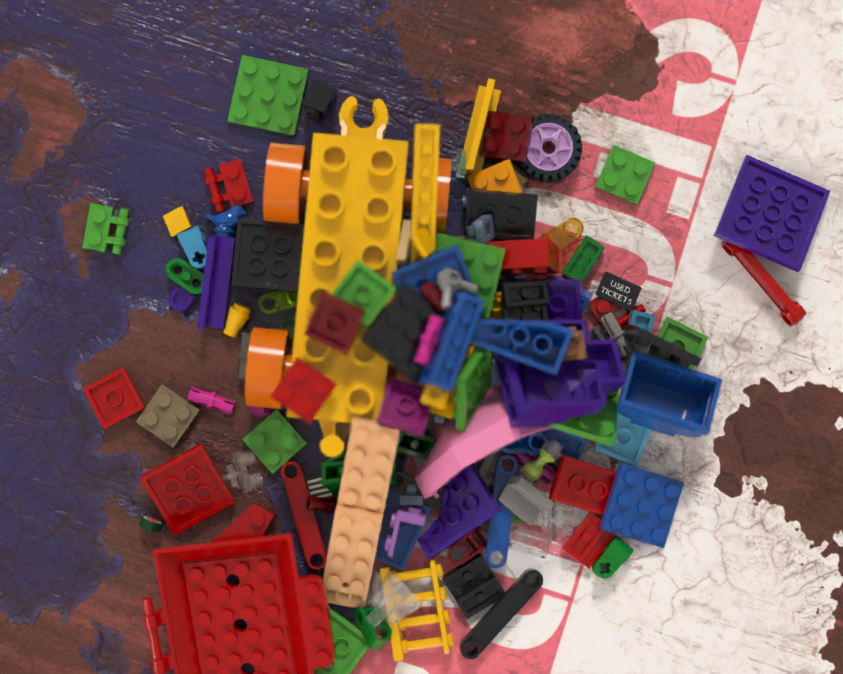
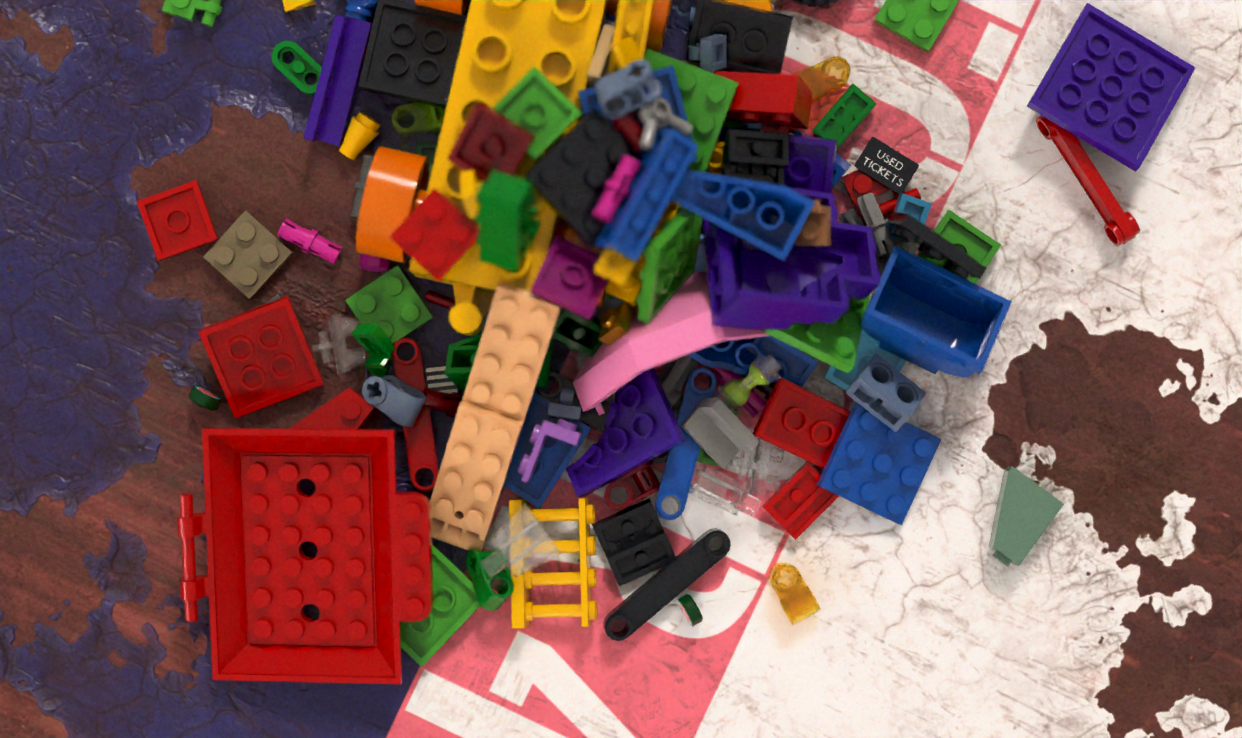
camera: 10 degrees right, 0 degrees up
dark purple tile [169,284,197,312] -> none
dark azure piece [177,225,207,271] -> none
green piece [592,535,634,579] -> none
none -> green slope [351,324,395,378]
none -> sand blue piece [362,375,426,427]
none -> dark red piece [425,290,456,310]
none -> yellow plate [460,169,483,224]
none -> green wedge [476,170,541,272]
none -> sand blue piece [594,59,662,119]
none -> pearl gold plate [598,302,634,346]
none -> dark green tile [677,594,703,627]
none -> clear yellow piece [769,562,821,625]
none -> sand blue brick [845,354,926,432]
none -> sand green slope [989,466,1064,567]

